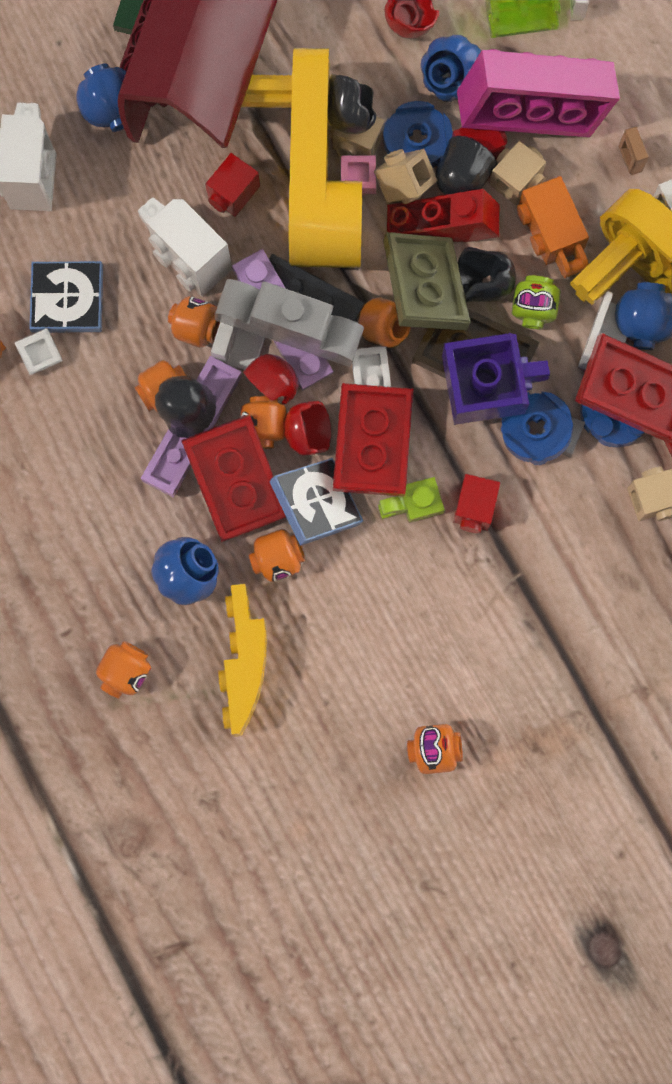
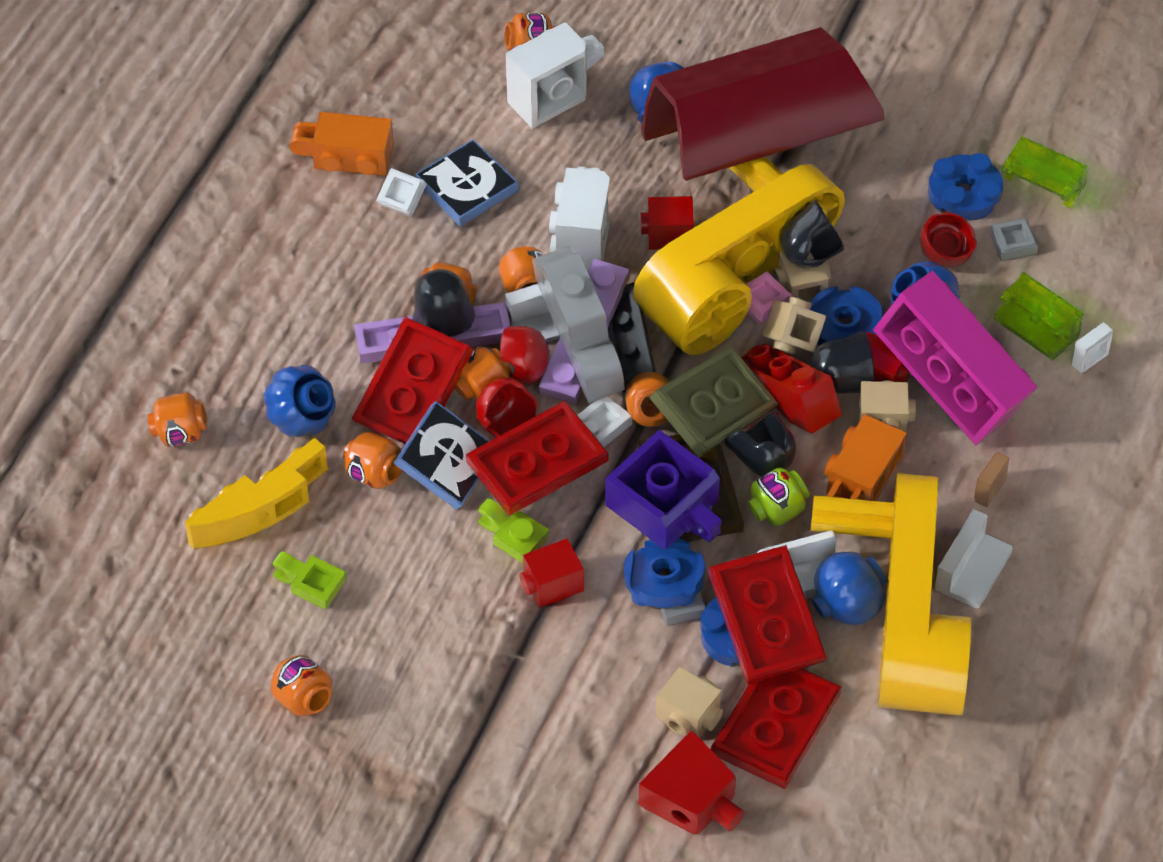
camera: 50 degrees right, 25 degrees down
none -> lime plate [272,551,347,610]

